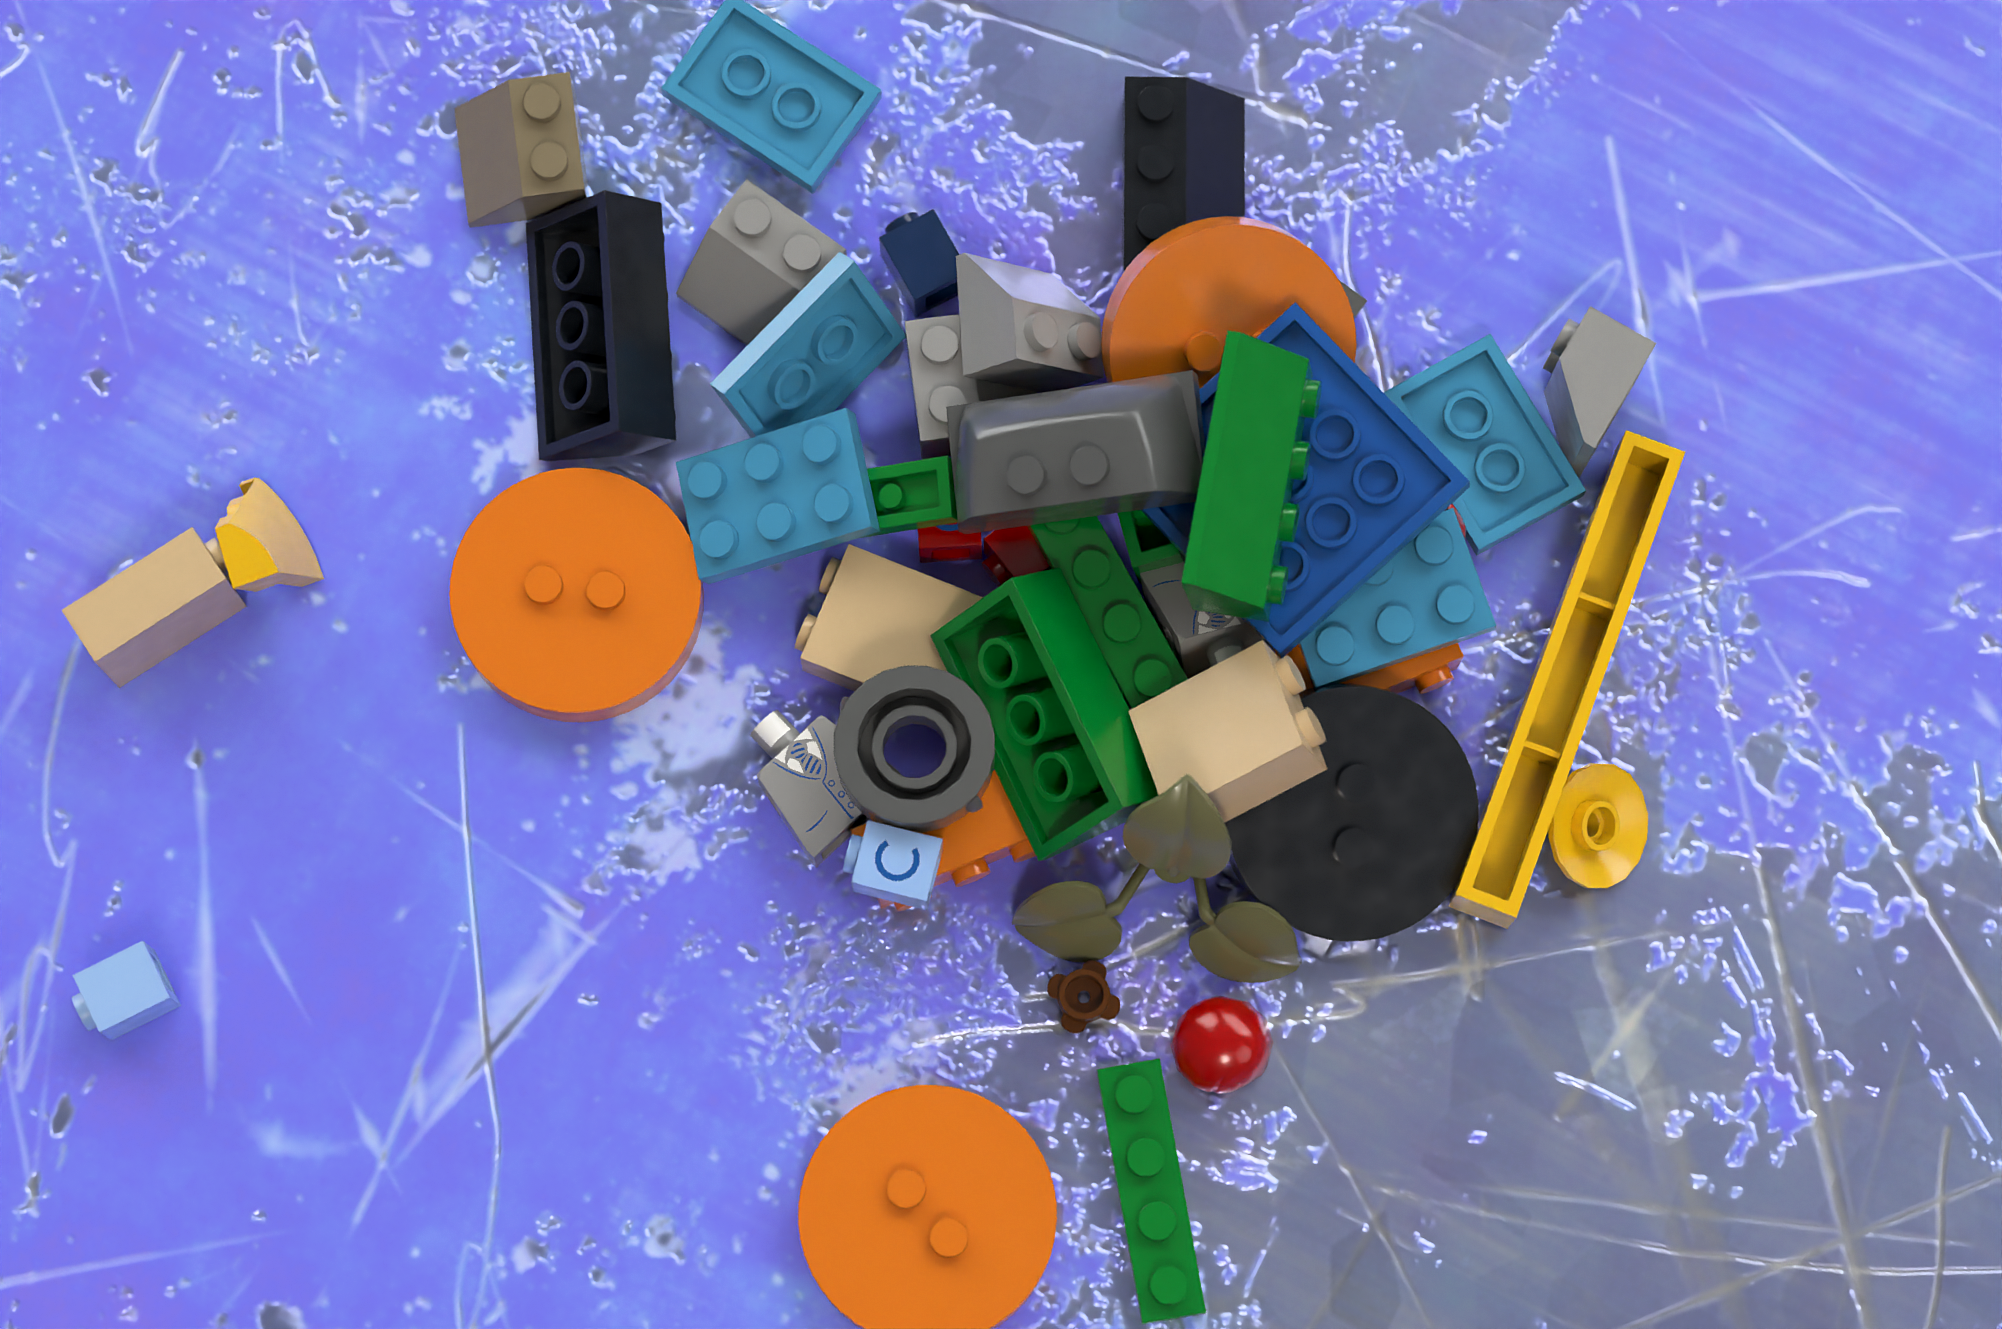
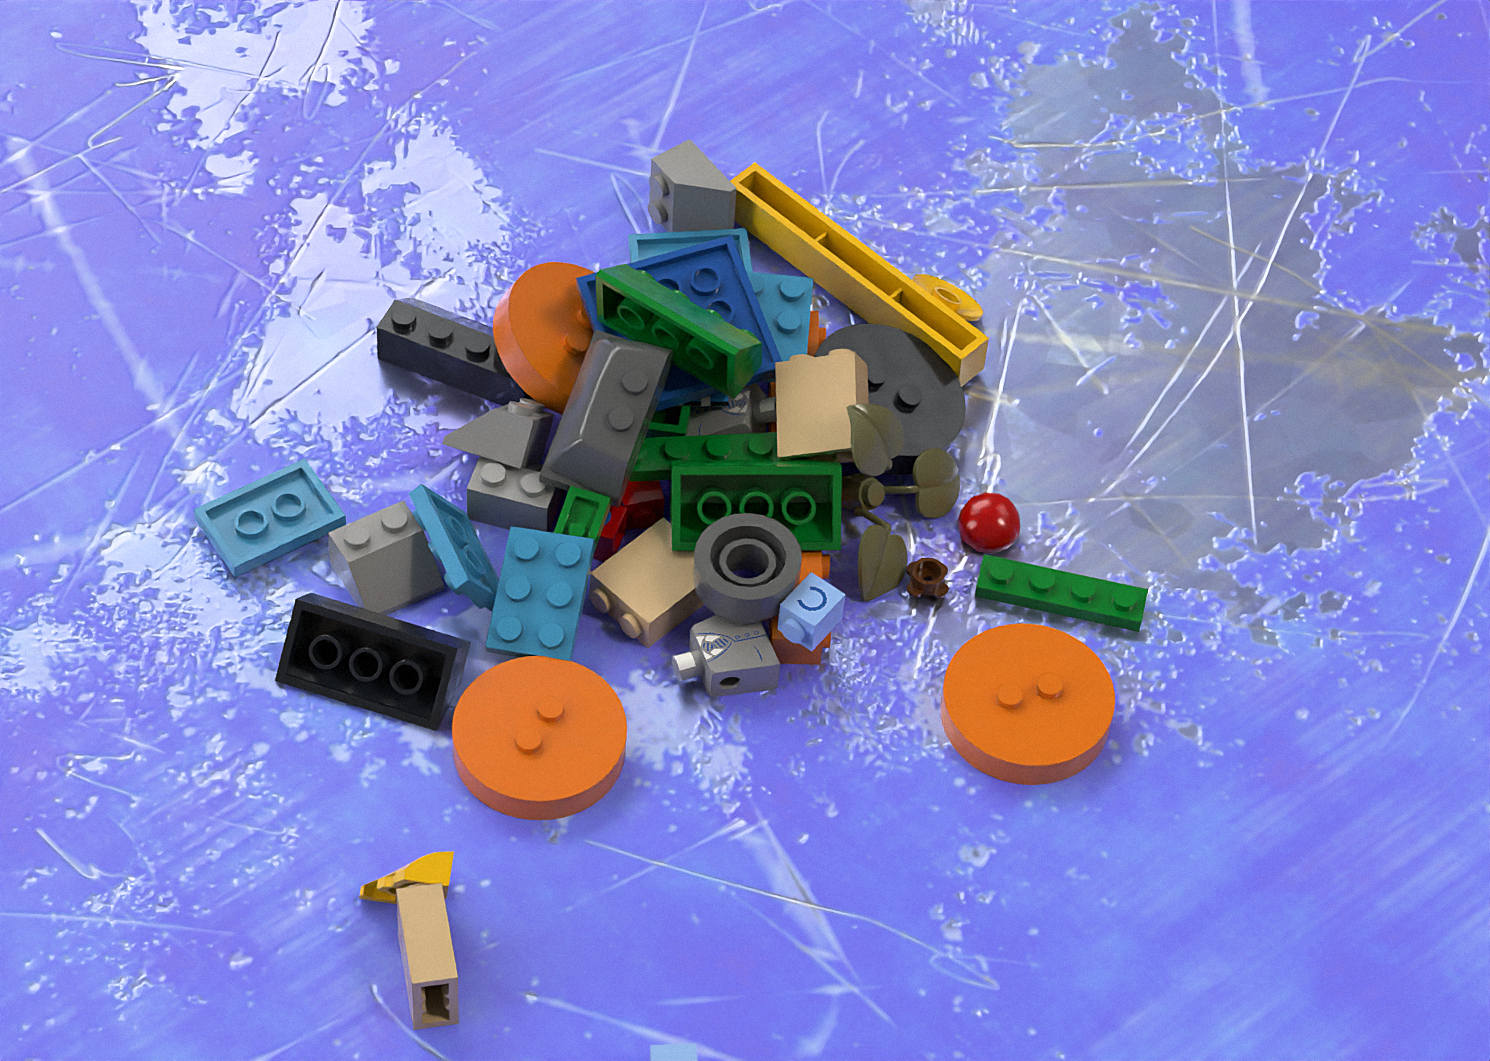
camera: 70 degrees left, 25 degrees down
dark tan slope [454,72,589,228] -> none
dark blue brick [879,209,959,318] -> none

